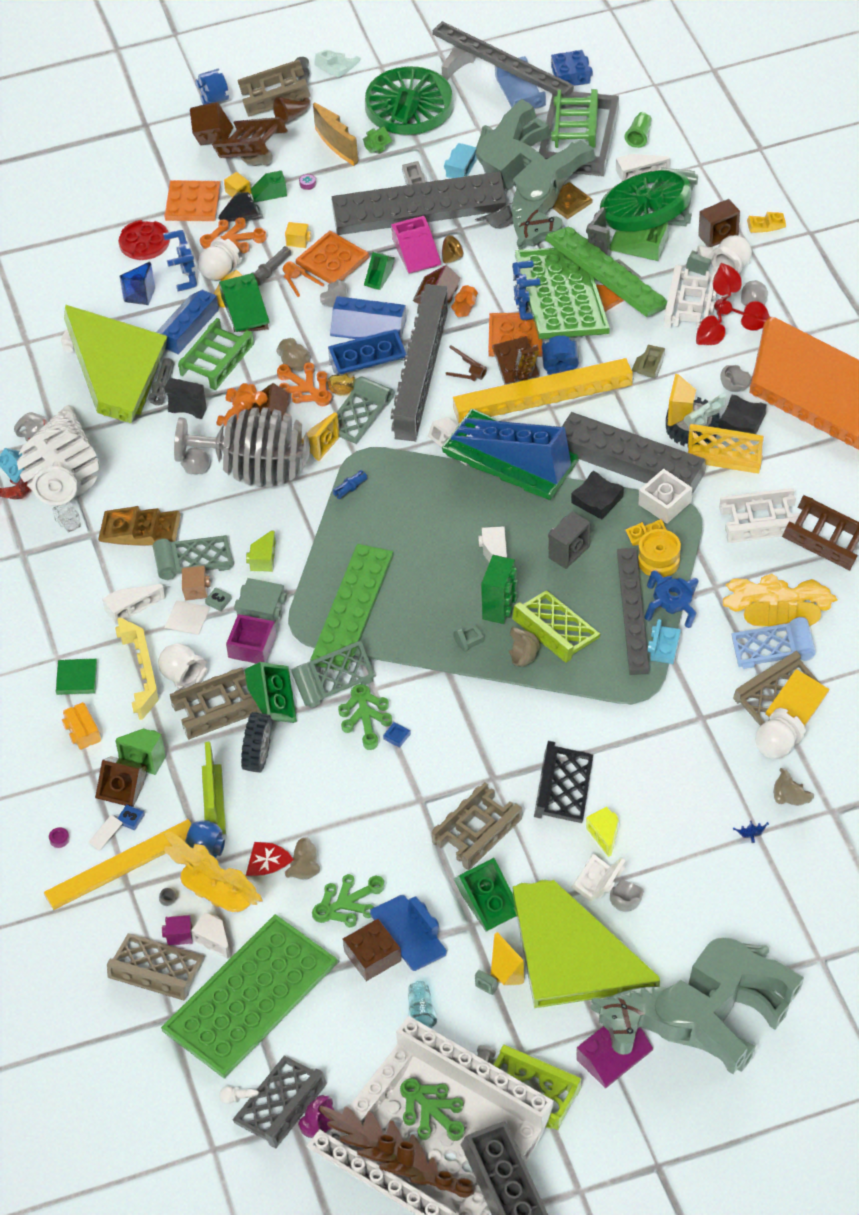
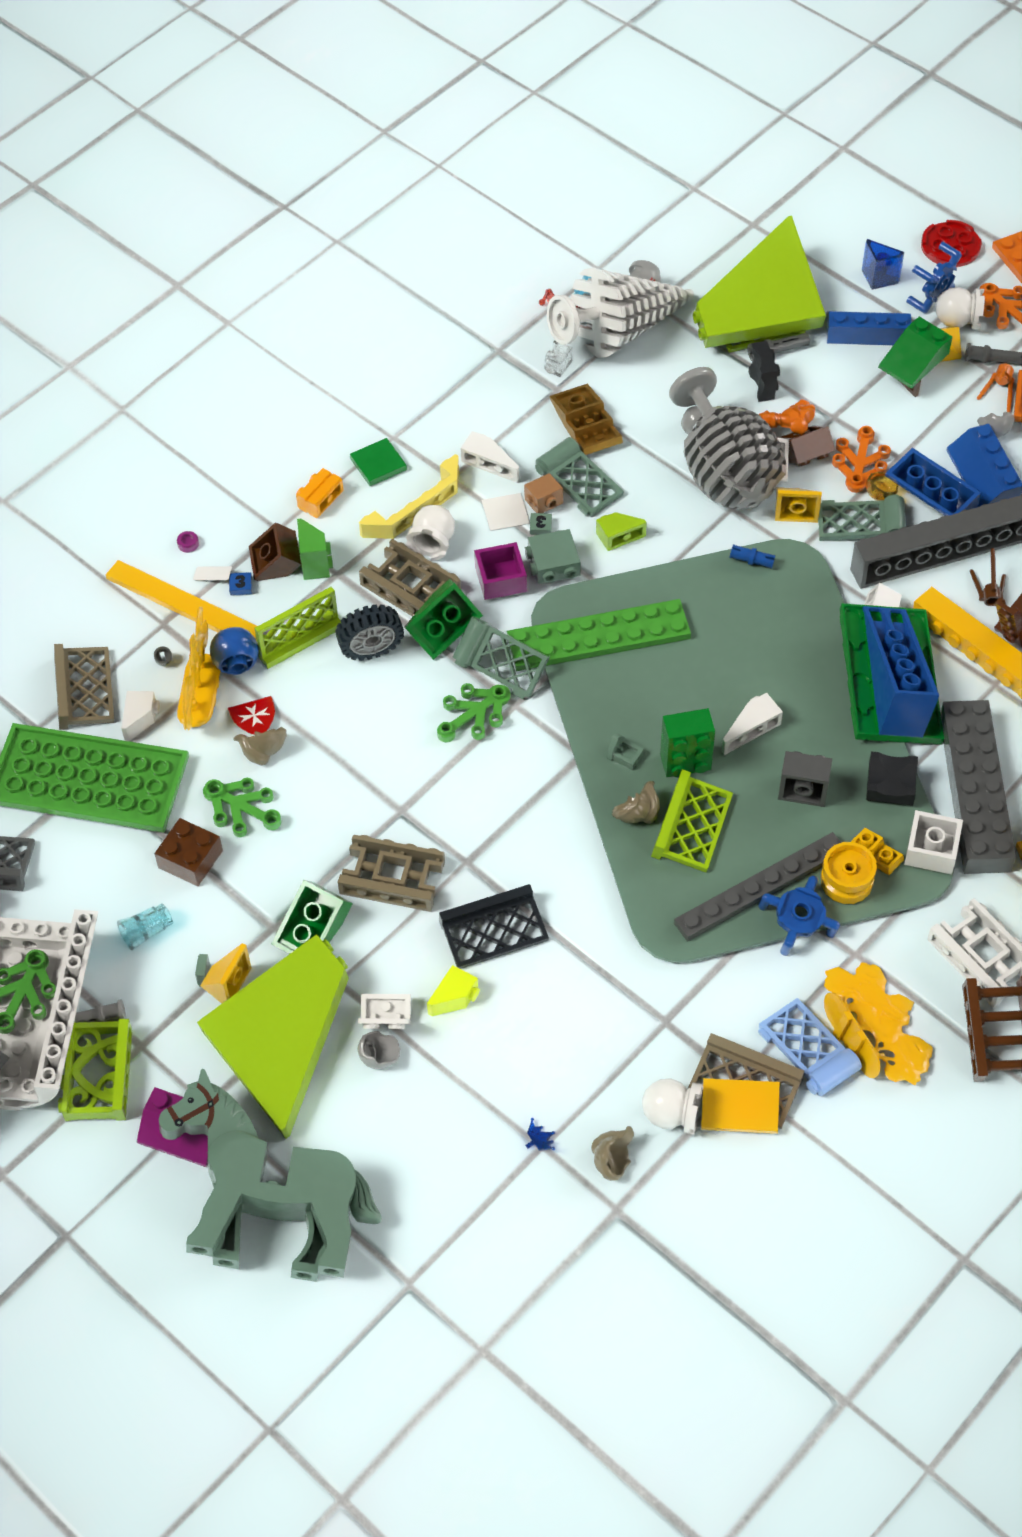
camera: 60 degrees right, 5 degrees up
magenta brick [162,915,193,945] -> none
bright green fence [178,318,254,390] -> none
dark tan hair [276,337,311,371] -> none
blue bracket [370,895,447,971] -> none
blue tile [383,722,411,748] -> none
medium azure bracket [648,619,681,664] -> none

